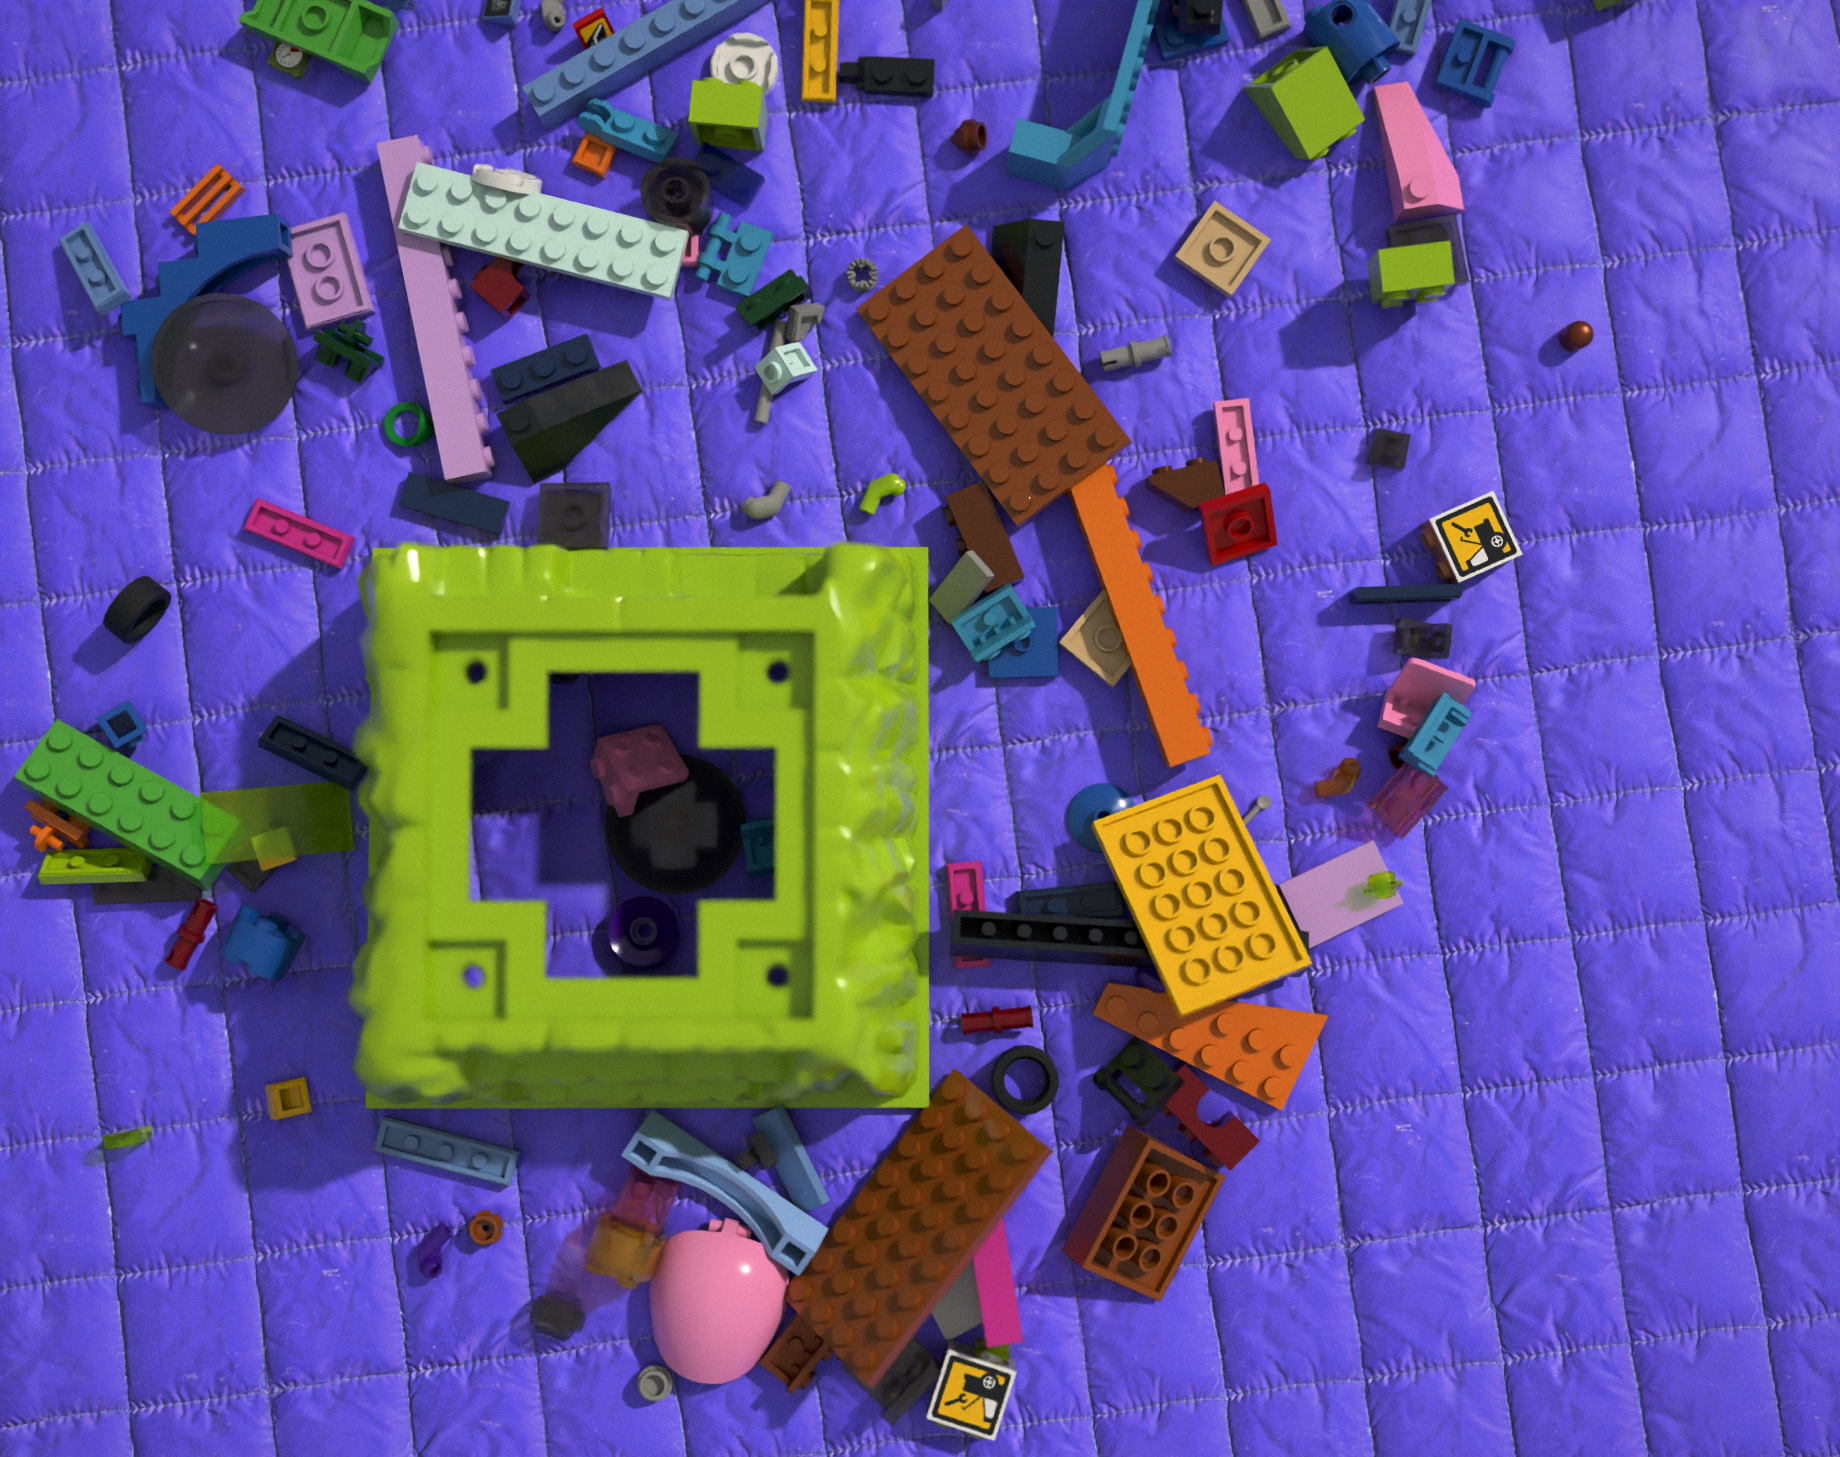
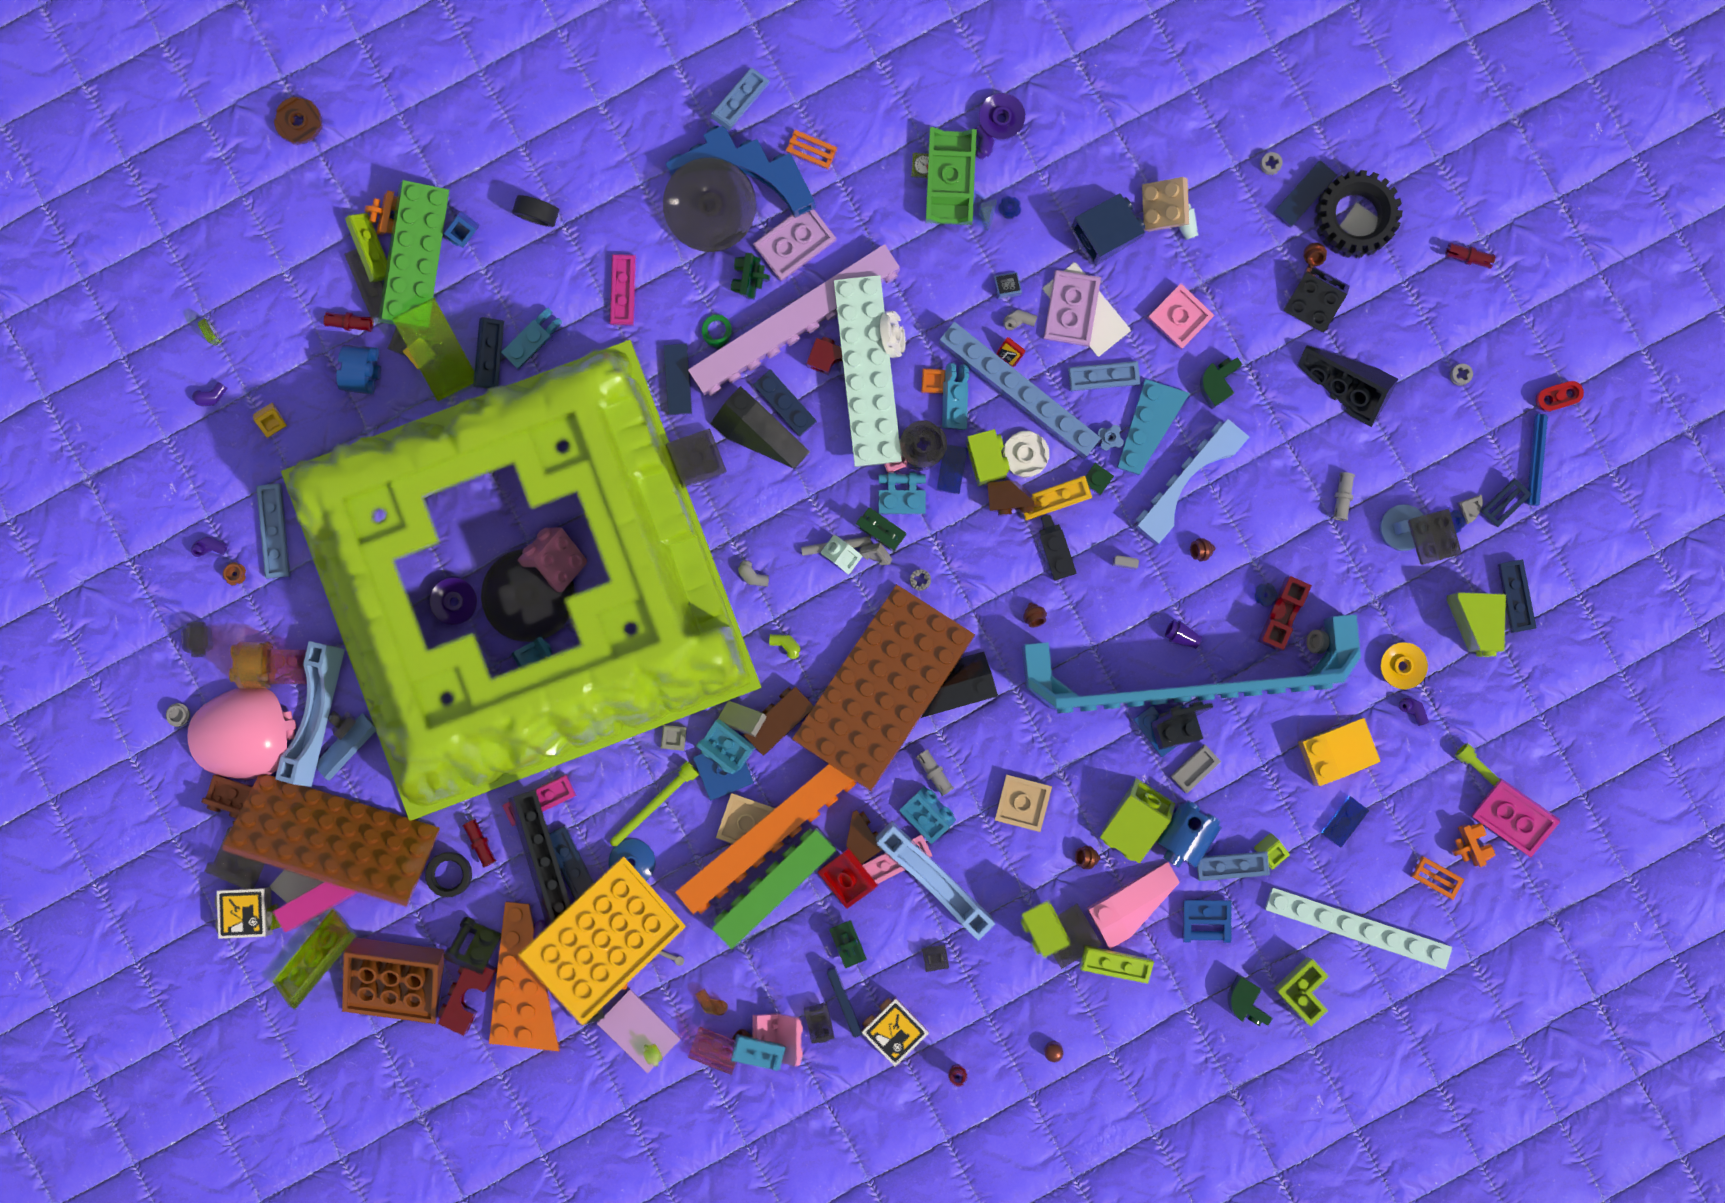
camera: 70 degrees right, 0 degrees up
none -> dark purple arm [192,382,228,406]
none -> clear neon green tile [272,909,356,1009]
none -> dark azure hinge [501,308,562,370]
none -> lime piece [610,761,699,847]
none -> light grey tile [661,725,687,751]
none -> bright green brick [712,828,836,950]
none -> dark green hips [829,920,867,969]
none -> light blue arch [875,821,995,941]
none -> dark azure bracket [899,786,956,844]
none -> dark red pin [948,1064,967,1086]
none -> reddish brown slope [988,480,1042,516]
none -> copper plate [1075,846,1101,869]
none -> lime tile [1079,945,1154,984]
none -> dark green brick [1228,975,1273,1026]

